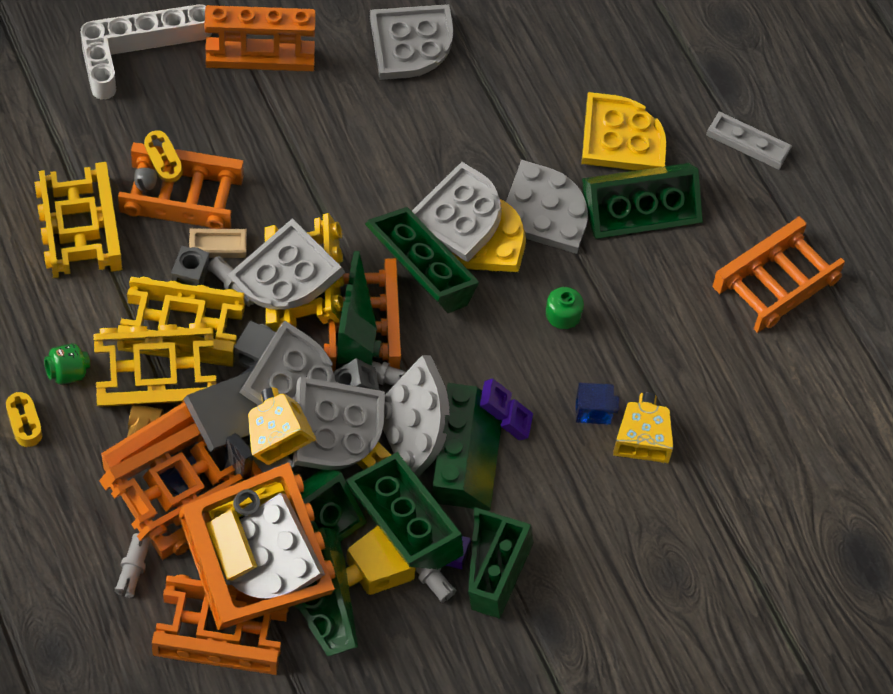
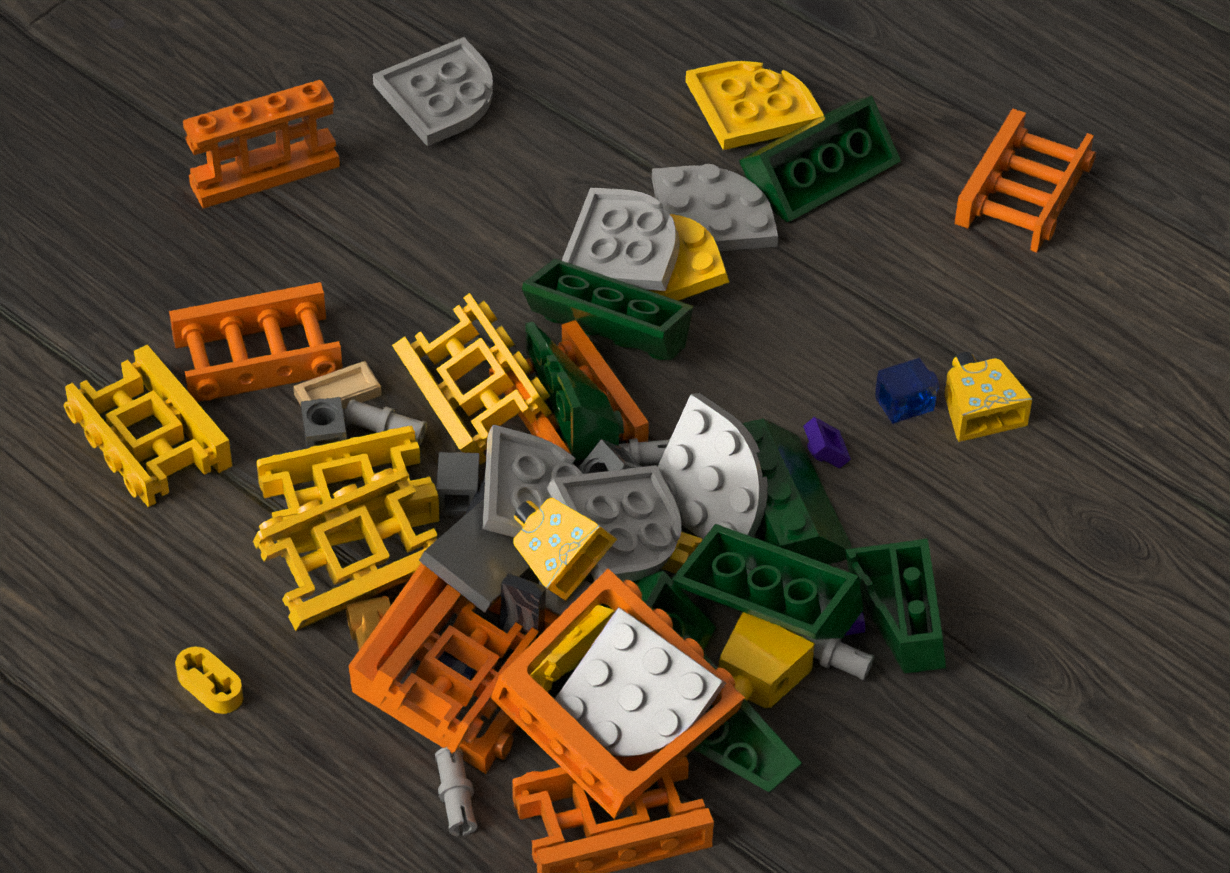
camera: 20 degrees left, 10 degrees down
green head [44,343,90,385] -> none
white beam [81,5,212,99] -> none
dark grey hinge [134,168,157,191] -> none
yellow beam [144,130,183,183] -> none
tile [206,510,257,581] -> none
light grey plate [227,218,345,309] -> none
dark grey hinge [233,489,260,516] -> none
dark purple plate [480,378,512,420] -> none
green head [545,287,584,329] -> none
light grey tile [706,111,792,170] -> none

